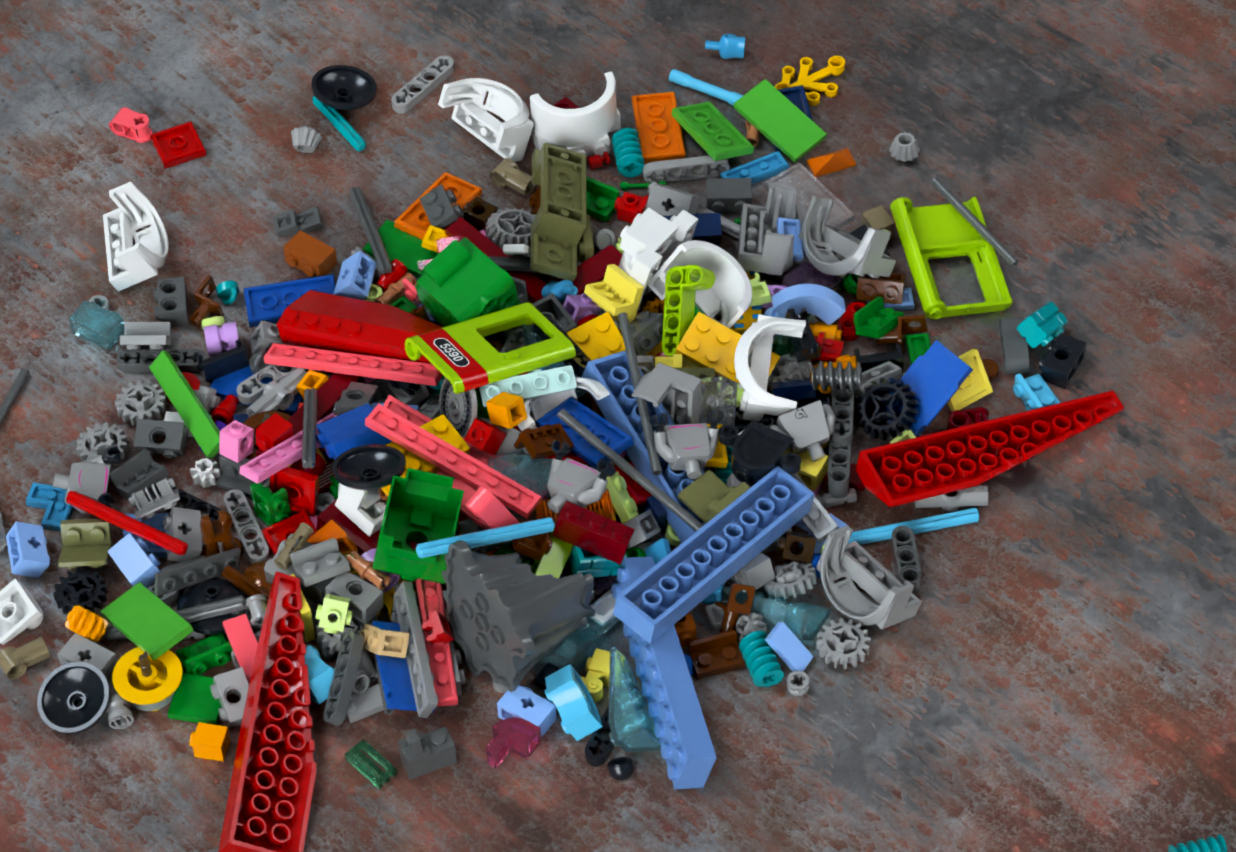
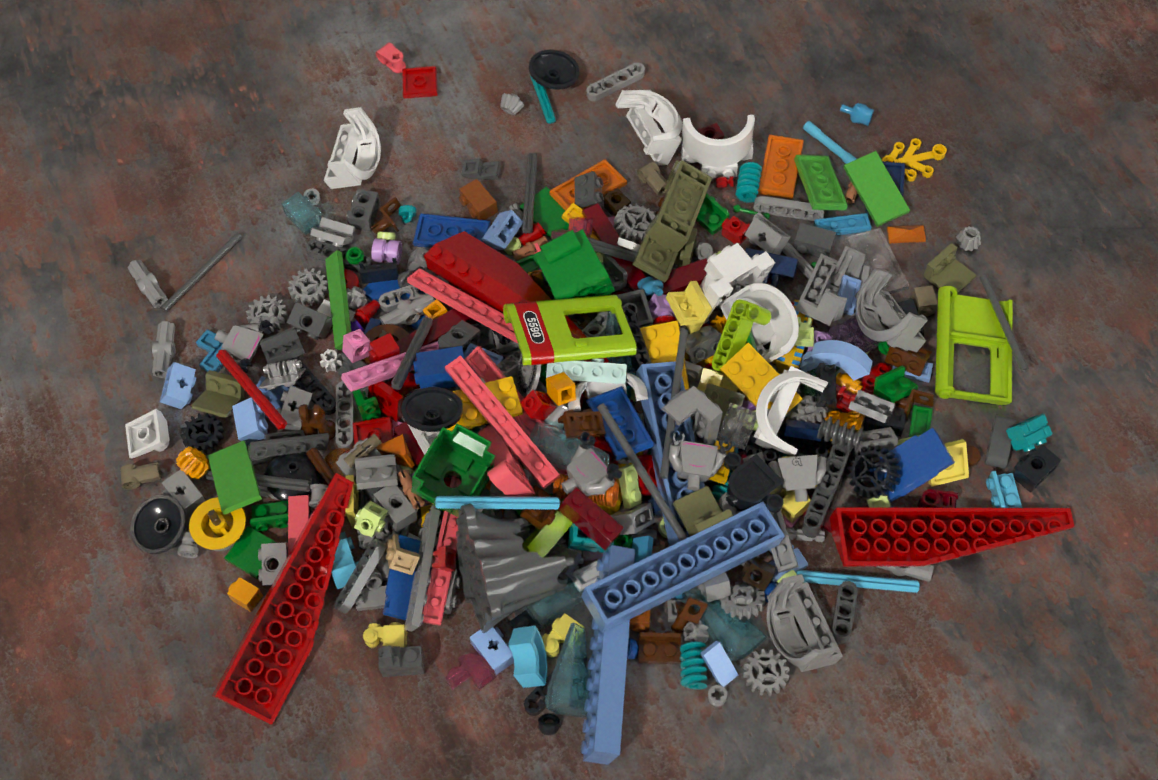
camera: 20 degrees right, 10 degrees up
clear green tile [344,739,398,789] -> none
none -> green plate [346,247,364,264]
none -> light yellow brick [363,622,407,648]
none -> bracket [848,390,895,423]
none -> olive bracket [923,243,976,294]

